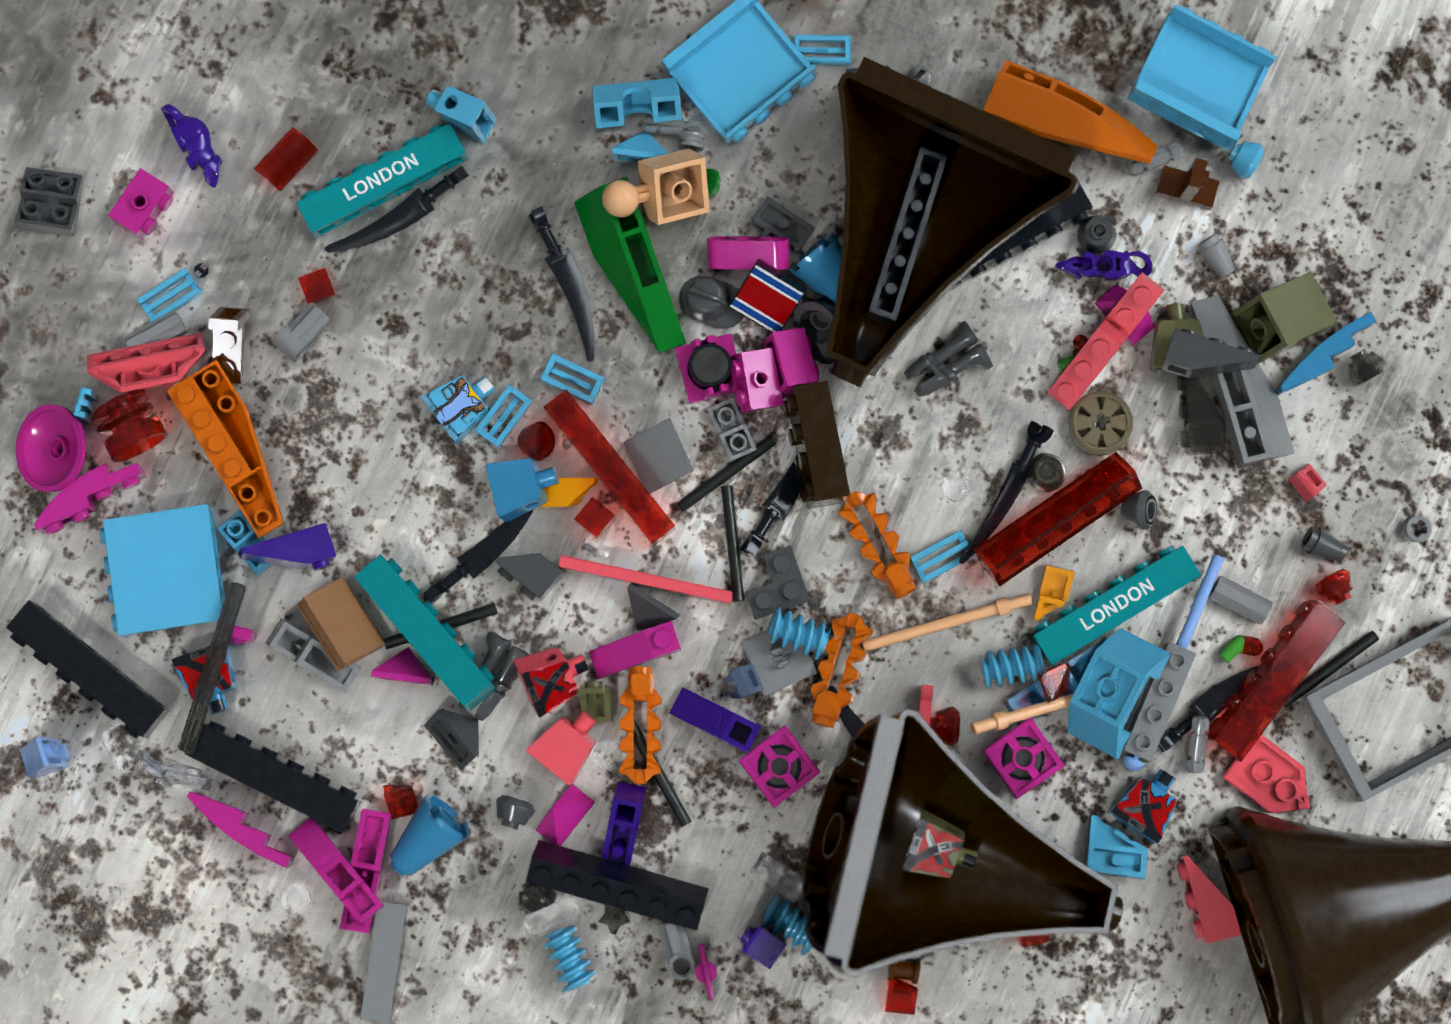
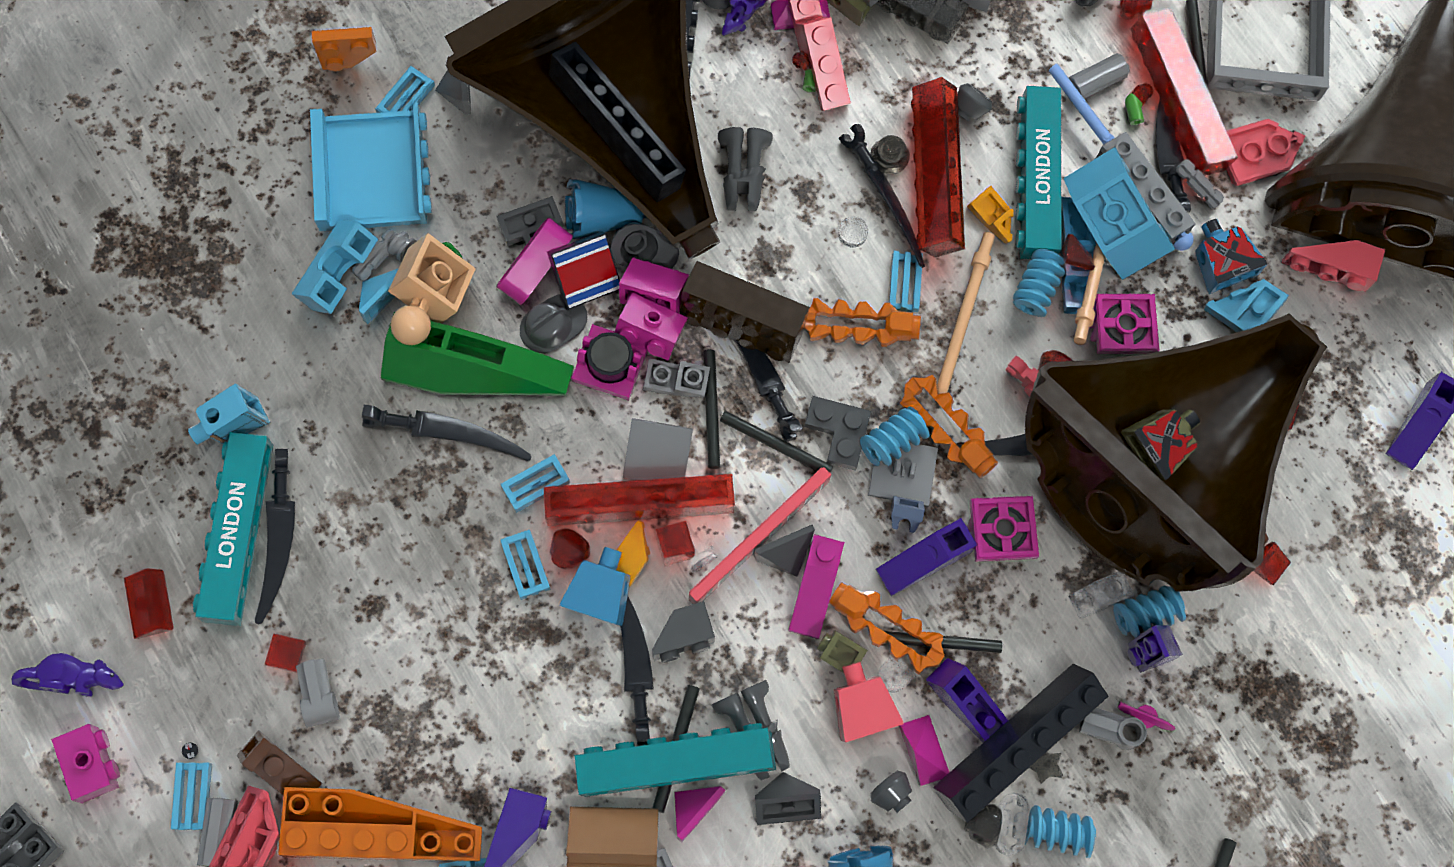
camera: 60 degrees left, 10 degrees down
torso [421,376,495,445] -> none
torso [513,647,588,718] -> none
dark tan wheel [1068,391,1133,455] -> none

